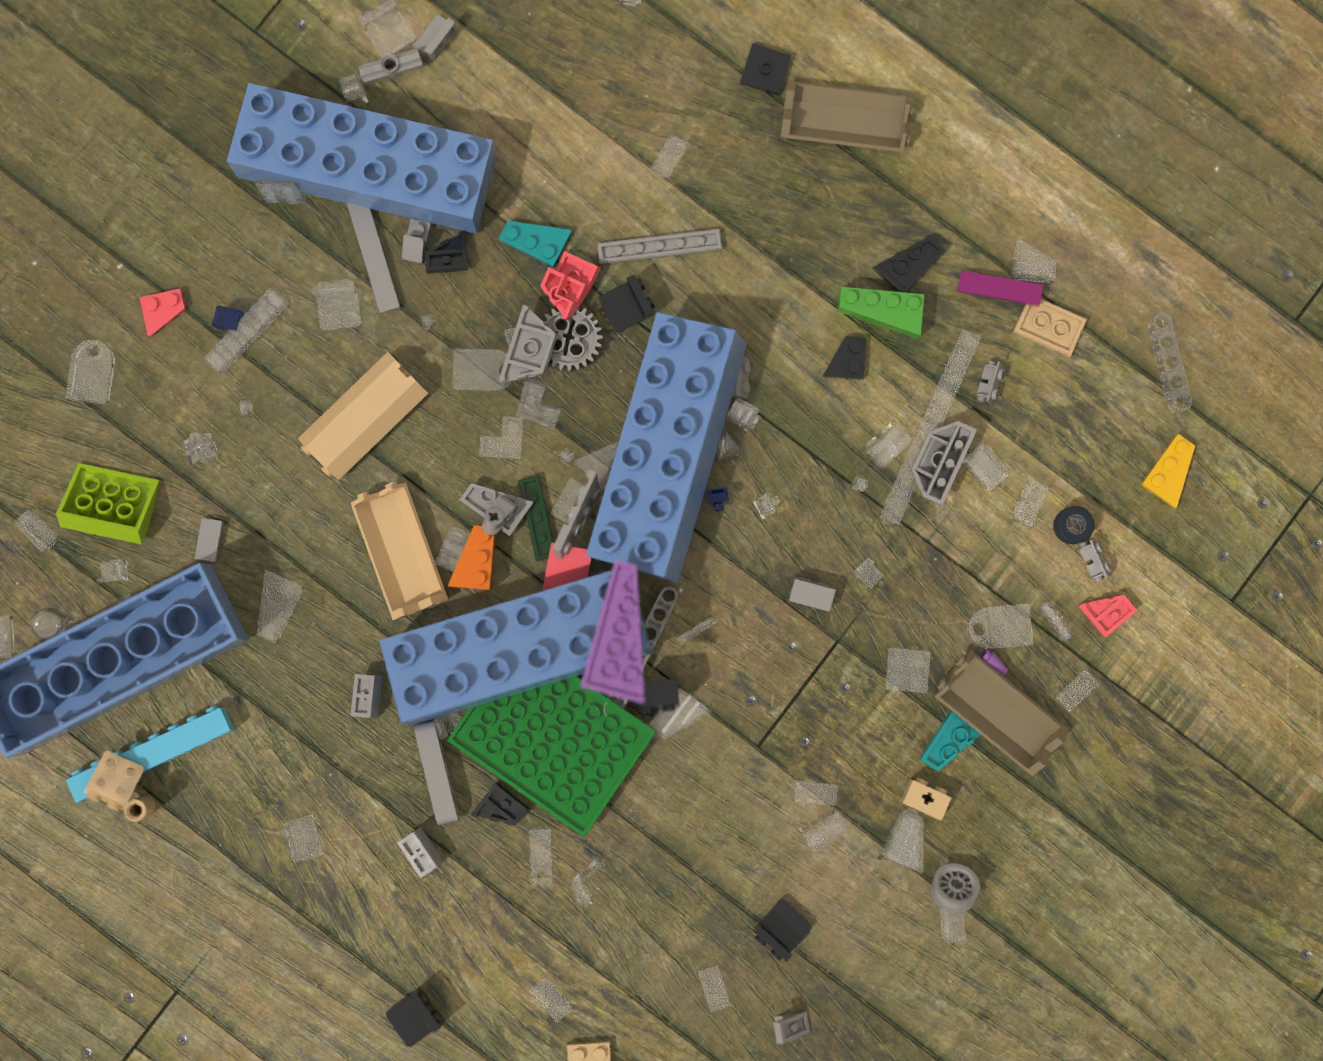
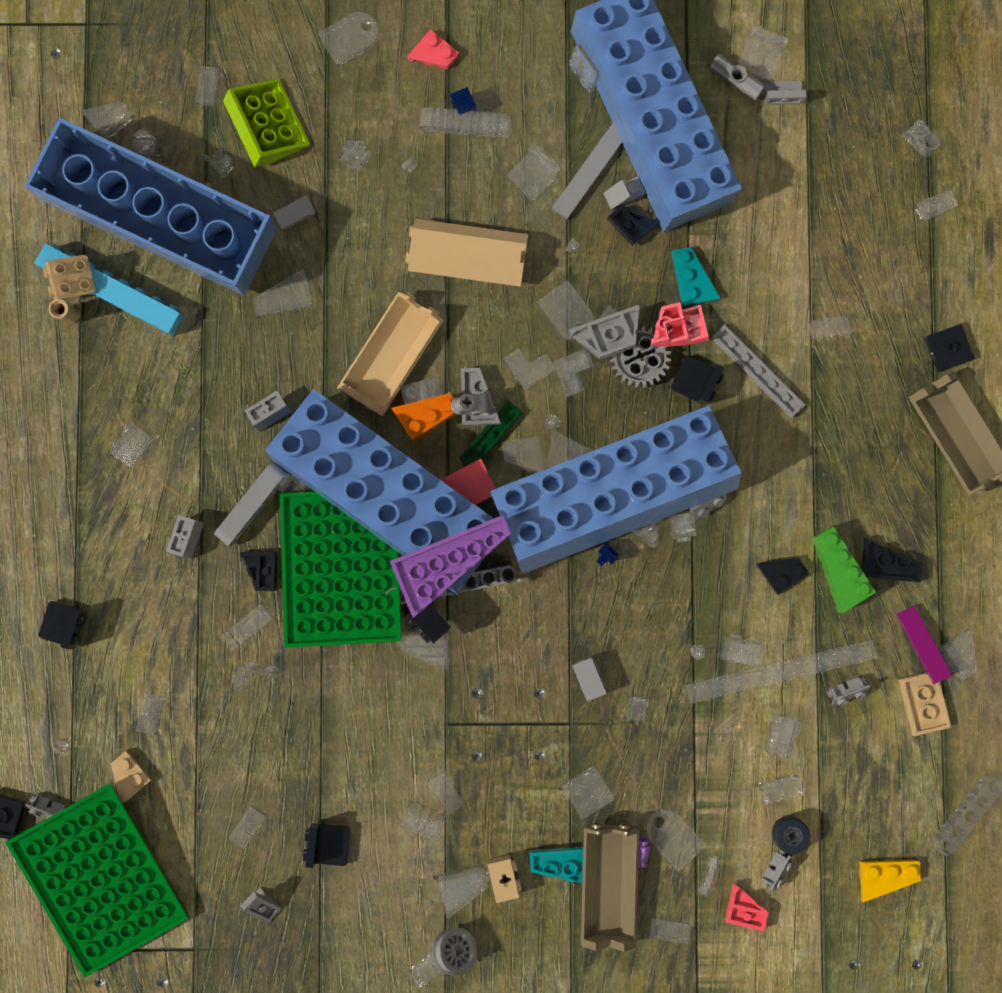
camera: 50 degrees right, 0 degrees up
clear panel [339,73,369,103] -> none
light grey wing [552,469,601,560] -> none
clear tile [677,617,716,646] -> none
clear tile [753,493,781,520] -> none
light grey wedge [911,421,977,506] -> none

